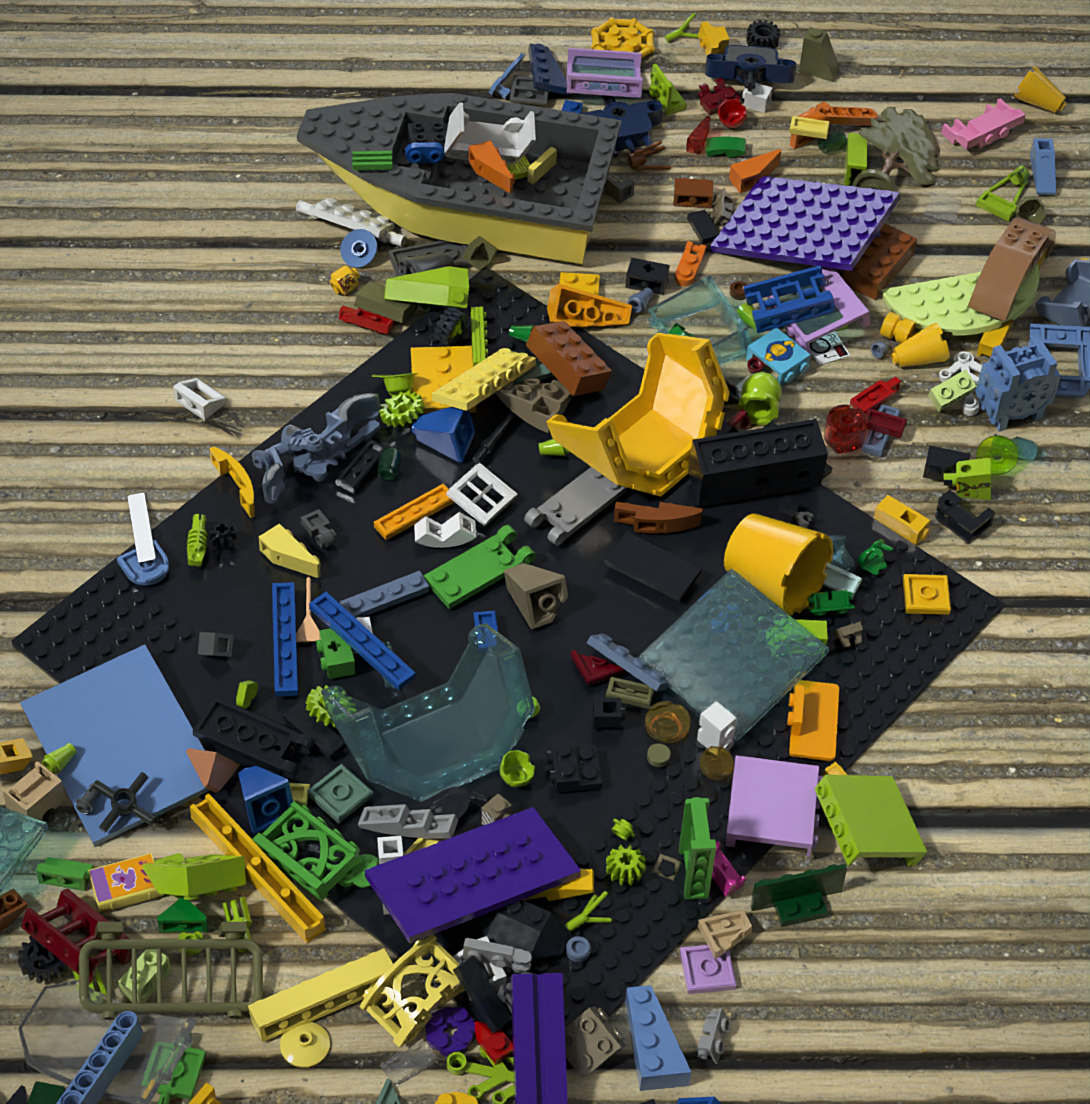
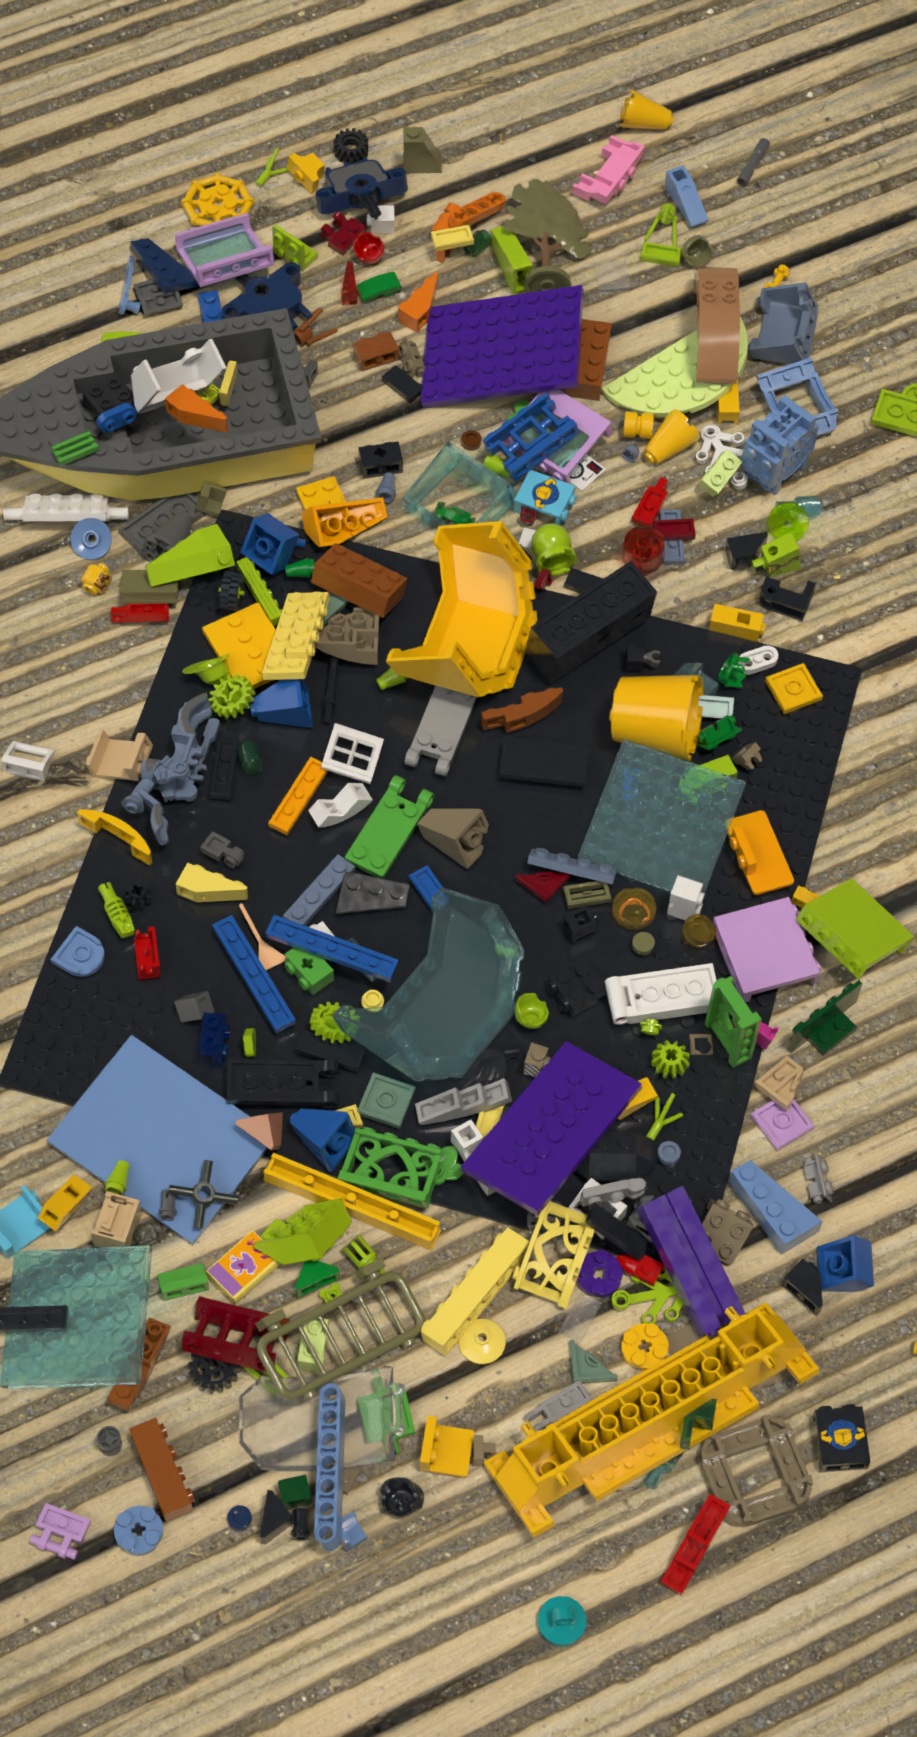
camera: 25 degrees left, 10 degrees up
white sticker [128,493,156,562] -> none
orange plate [675,241,707,286] -> none
none -> tan panel [86,729,153,781]
none -> red hinge [134,926,161,980]
none -> clear blue bracket [198,1013,231,1067]
none -> blue piece [240,513,305,575]
none -> black wing [336,871,410,915]
none -> light yellow plate [361,990,384,1012]
none -> white hinge [605,963,717,1024]
none -> white plate [738,646,778,675]

